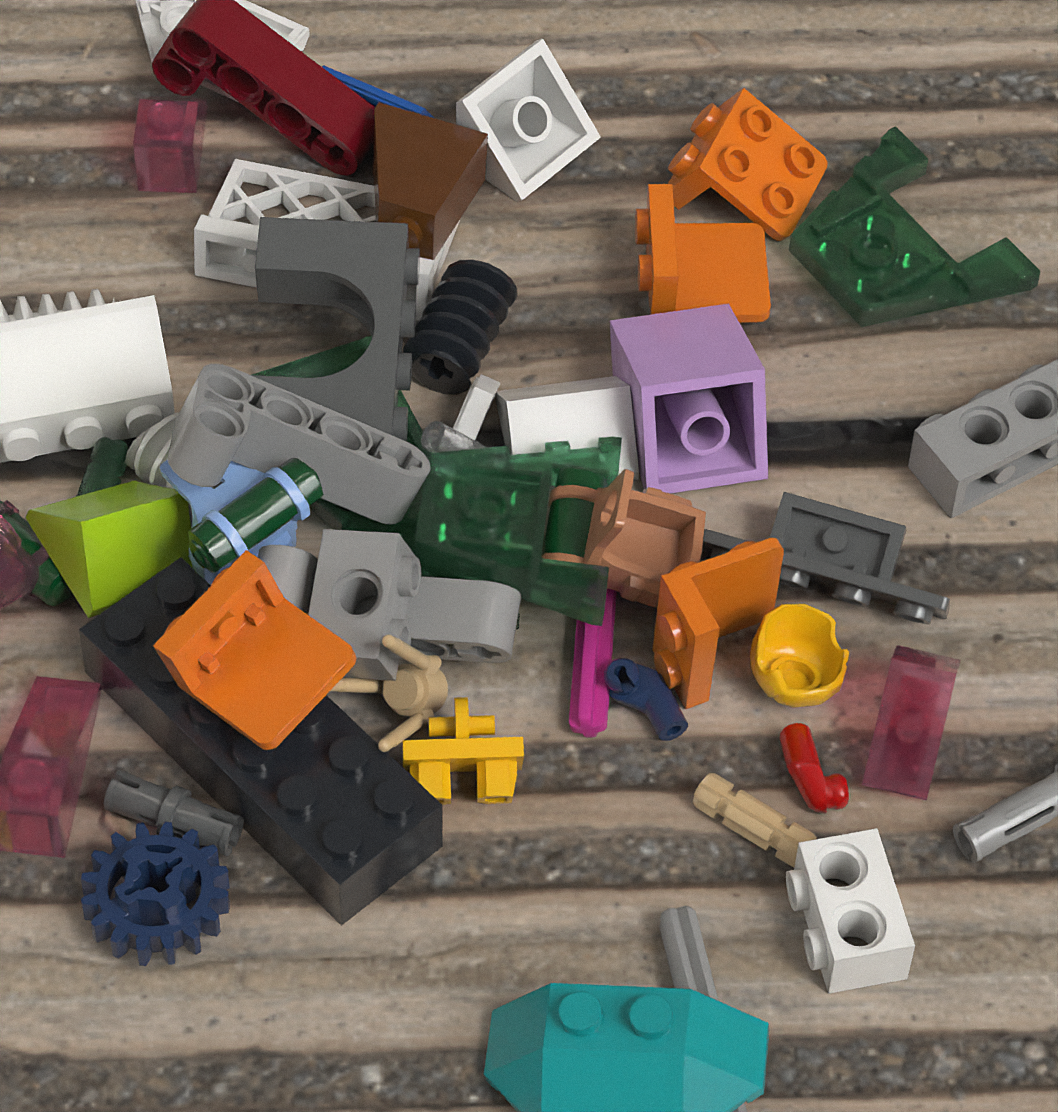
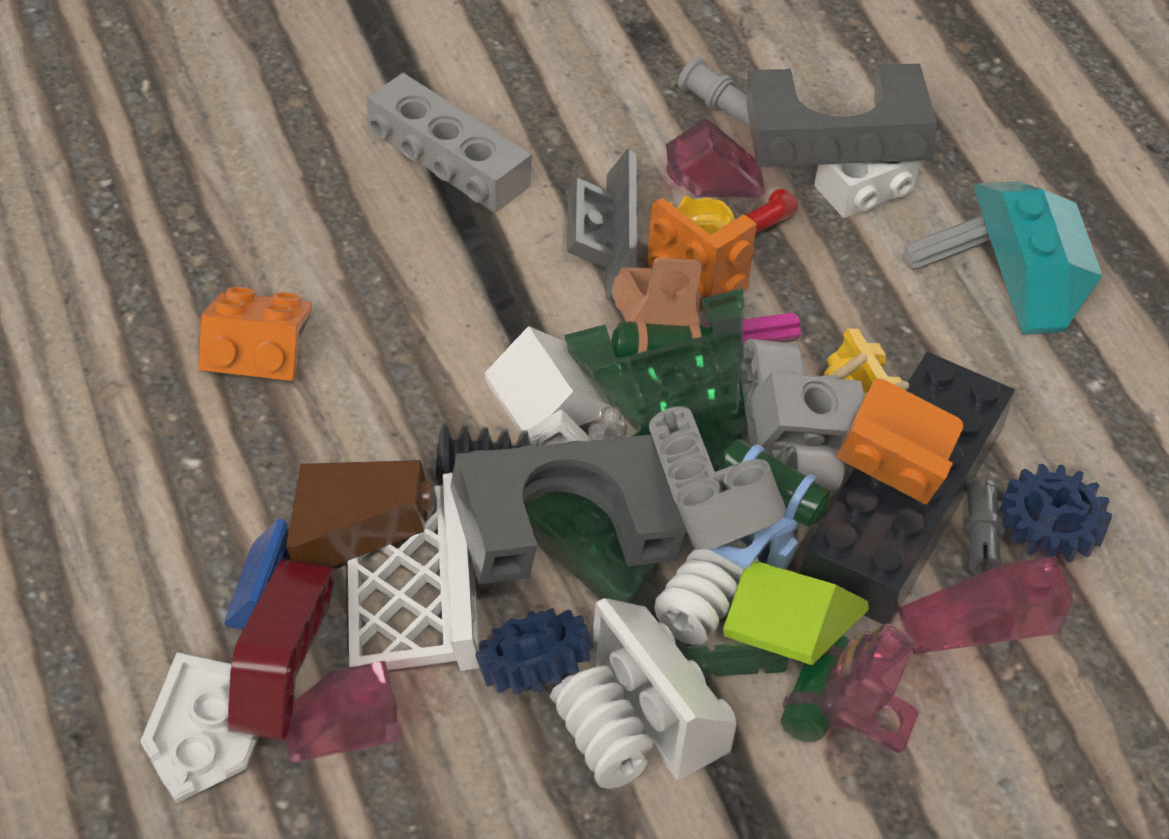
camera: 110 degrees left, 5 degrees down
white slope [456,39,601,201] -> none
dark blue arm [604,658,688,741] -> none
lavender slope [610,304,768,493] -> none
orange bracket [635,184,771,323] -> none
tan axle [693,773,816,867] -> none
clear green wing [789,126,1041,327] -> none
none -> dark blue gear [475,608,593,695]
none -> dark grey arch [747,63,937,167]

